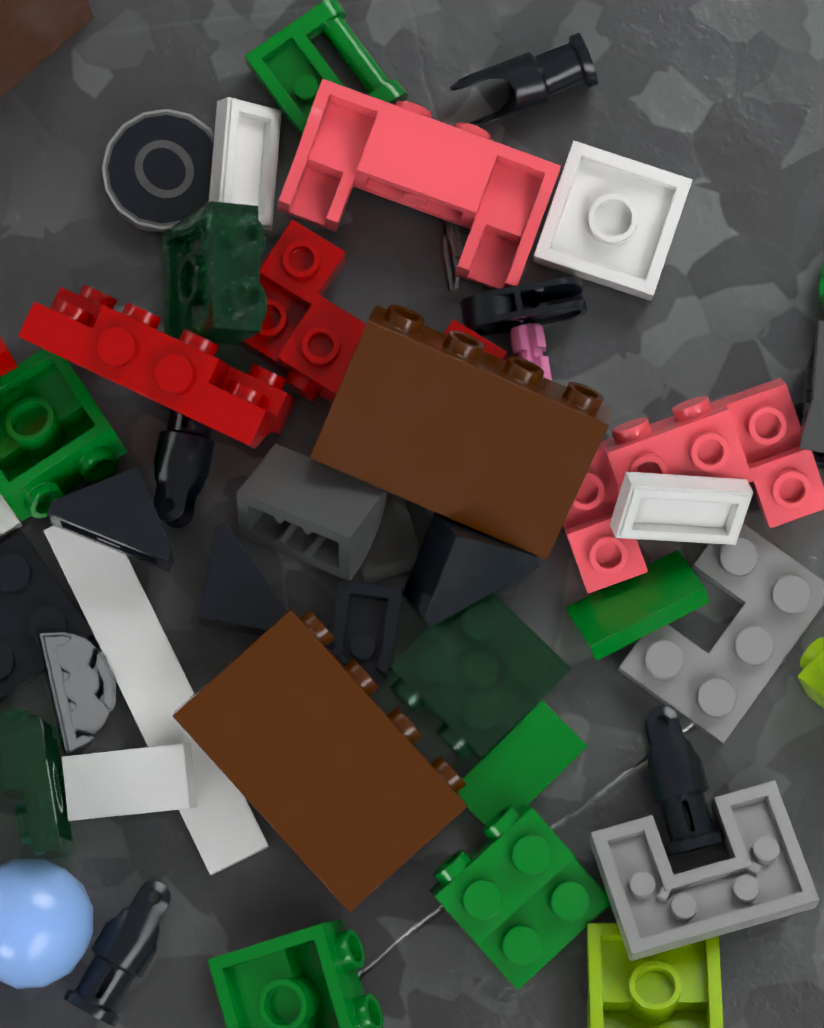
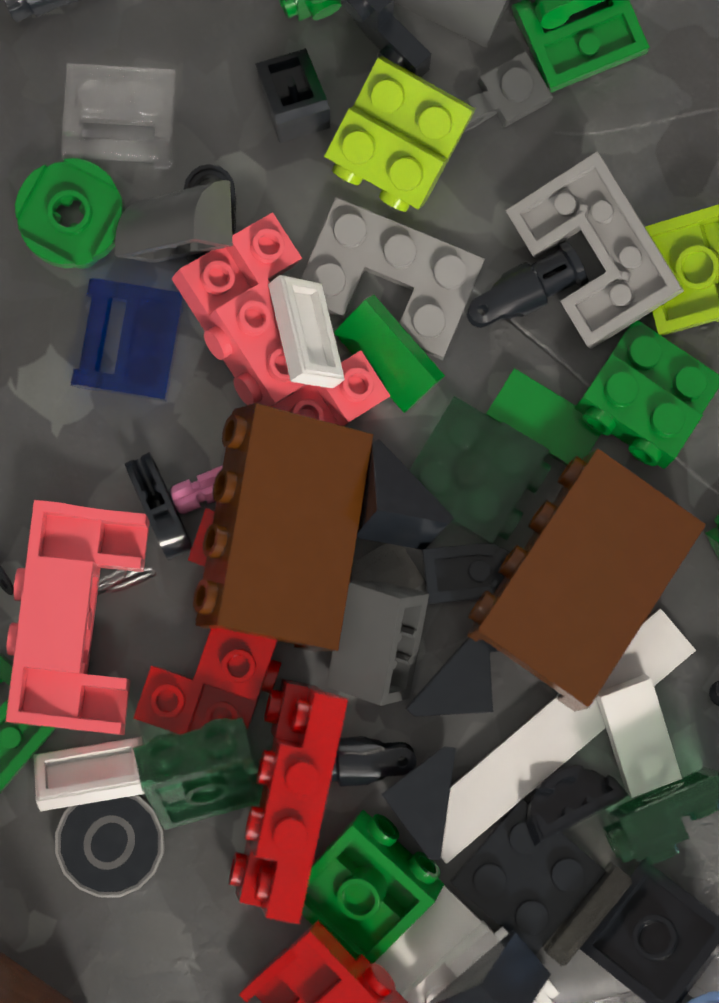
camera: 110 degrees left, 5 degrees up
white plate [533,140,693,301] -> none
none -> clear blue plate [70,278,184,402]

